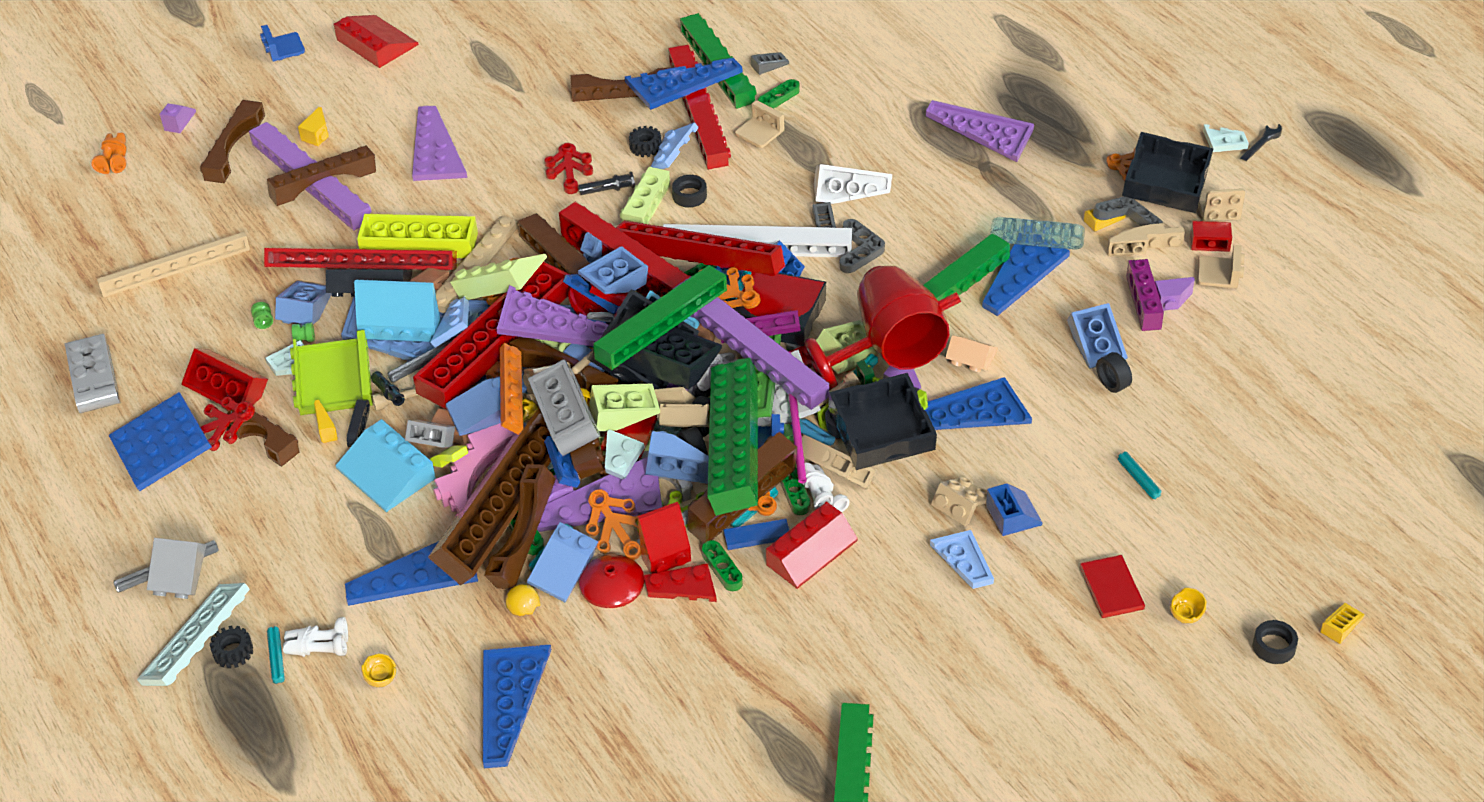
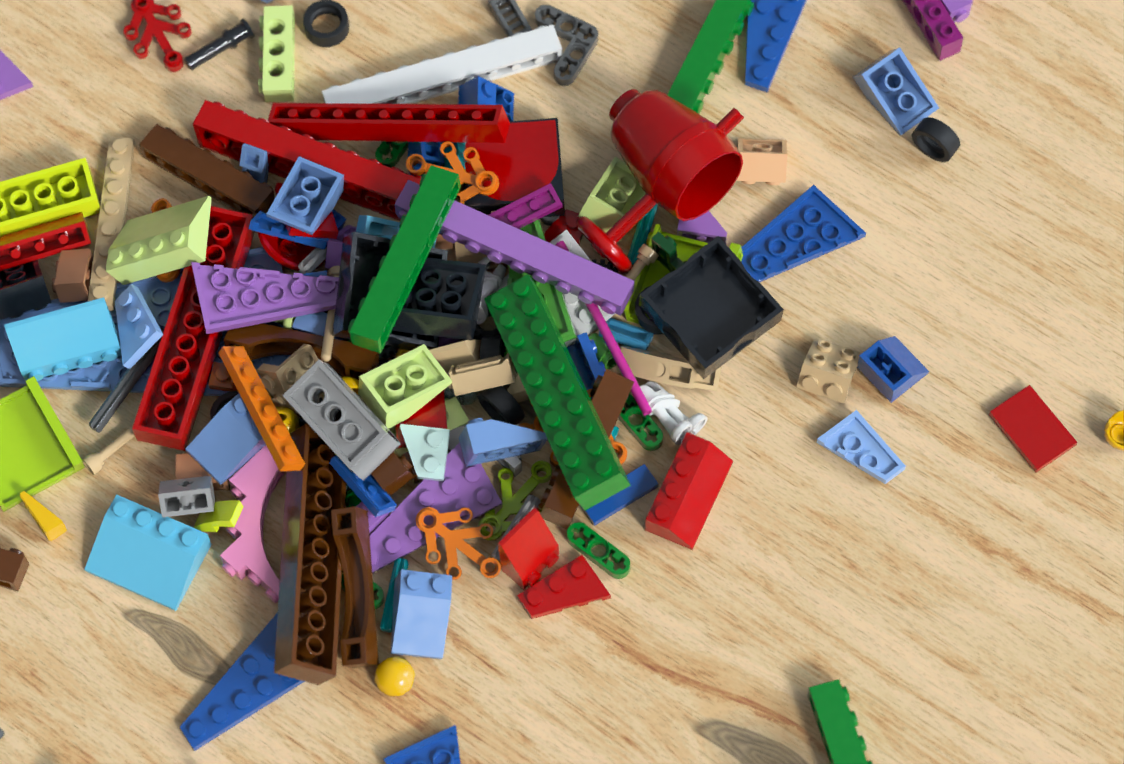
camera: 20 degrees left, 20 degrees up
black beam [347,399,370,447] -> none
black pin [371,371,405,406] -> none
red dish [579,554,644,608] -> none
teal axle [1118,451,1162,499] -> none

